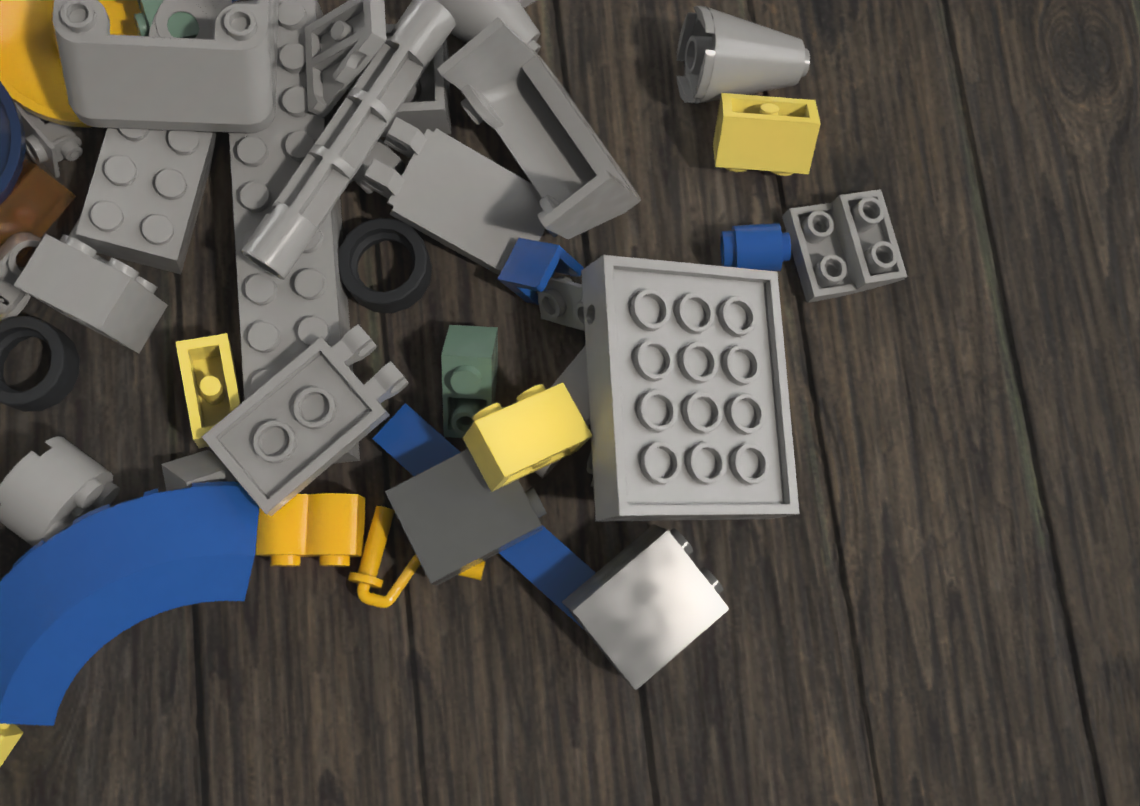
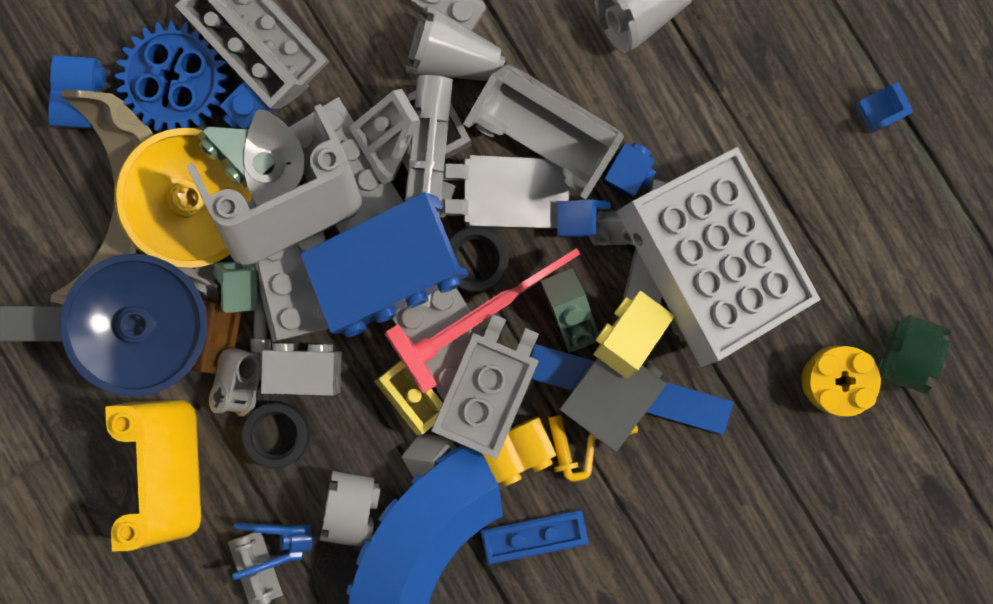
camera: 30 degrees left, 10 degrees up
brick [562,524,729,691] -> none
light yellow brick [713,93,821,176] -> none
blue brick [720,223,791,271] -> none
light grey slope [782,189,907,303] -> none
none -> sand green panel [213,261,257,313]
none -> blue panel [301,192,469,337]
none -> coral piece [385,248,580,393]
none -> blue tile [481,509,589,565]
none -> blue brick [602,142,656,199]
none -> yellow brick [802,346,881,417]
none -> blue panel [856,82,913,134]
none -> clear green brick [878,314,951,394]

